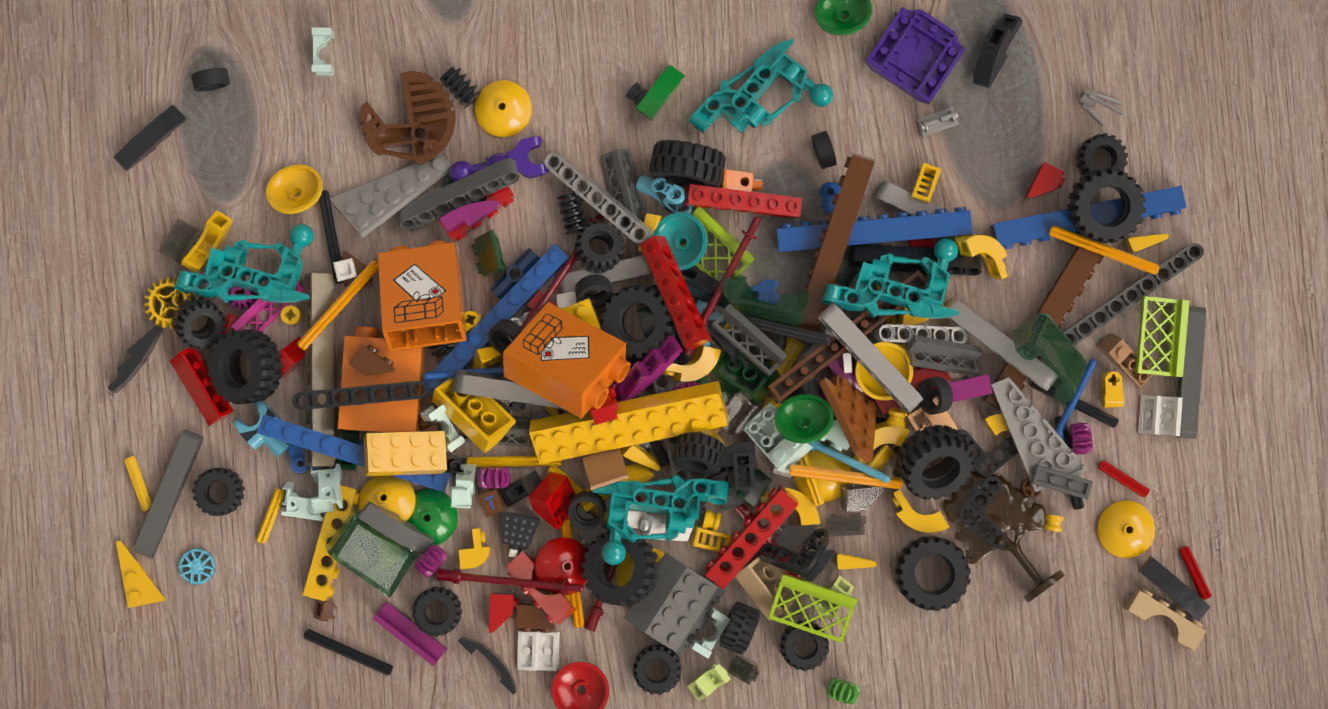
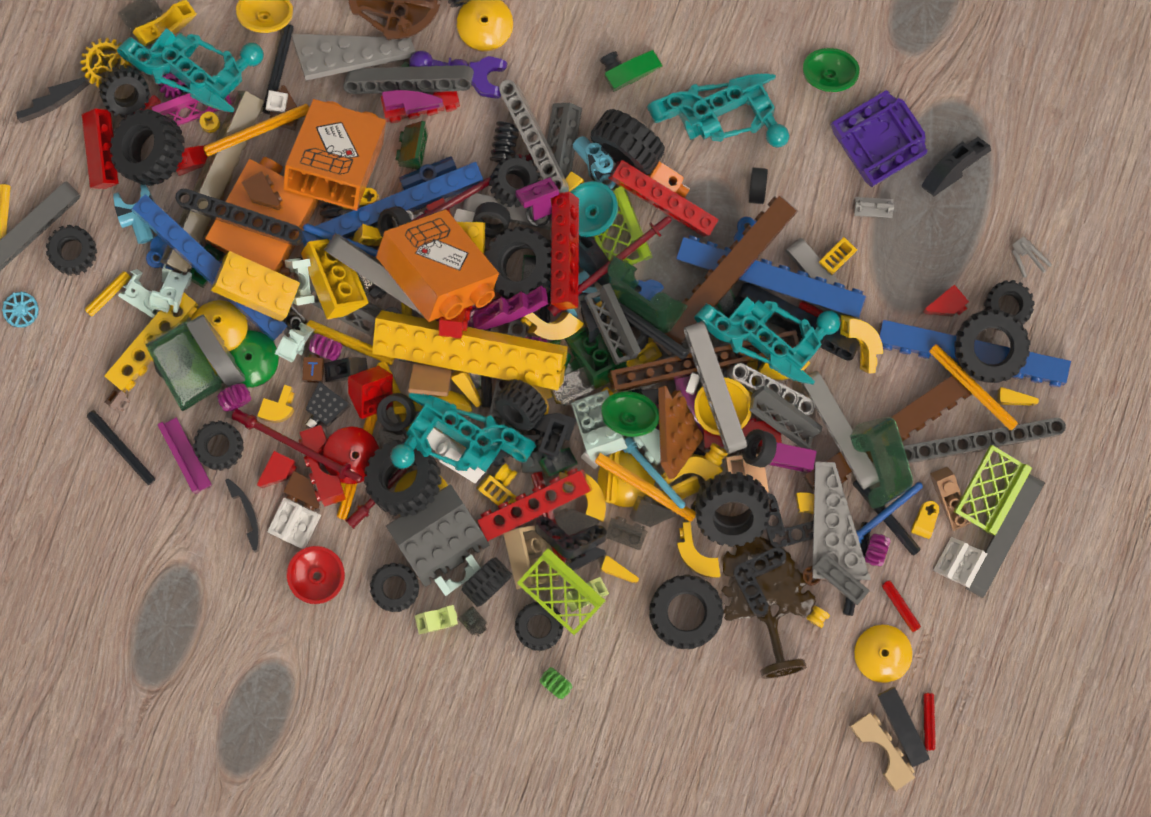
camera: 20 degrees right, 5 degrees down
none -> magenta piece [516,177,559,226]

